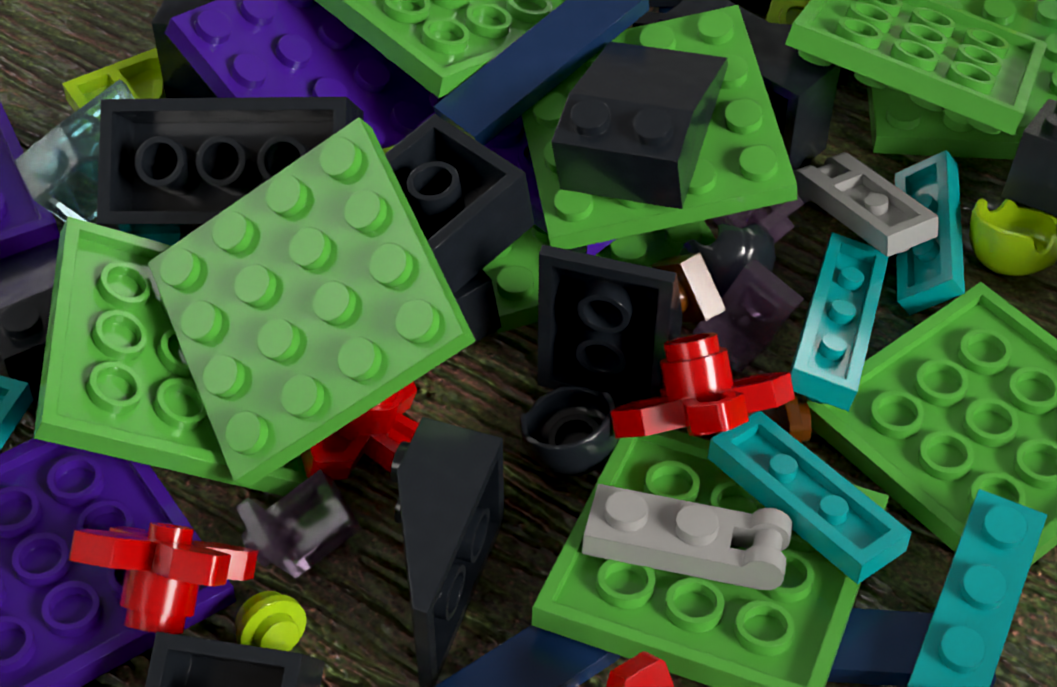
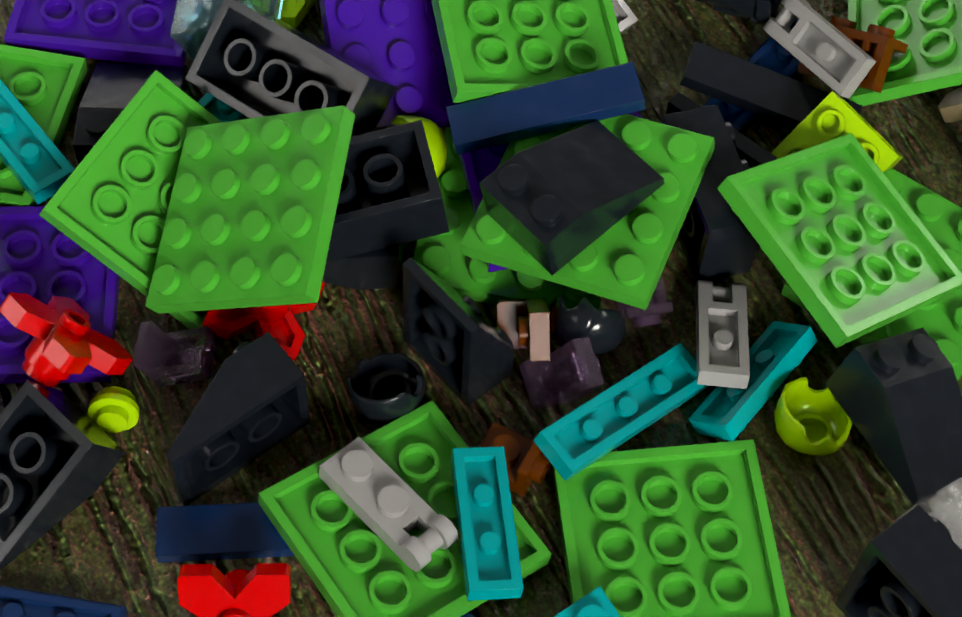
camera: 30 degrees right, 10 degrees up
red plant [610,332,795,438] -> none

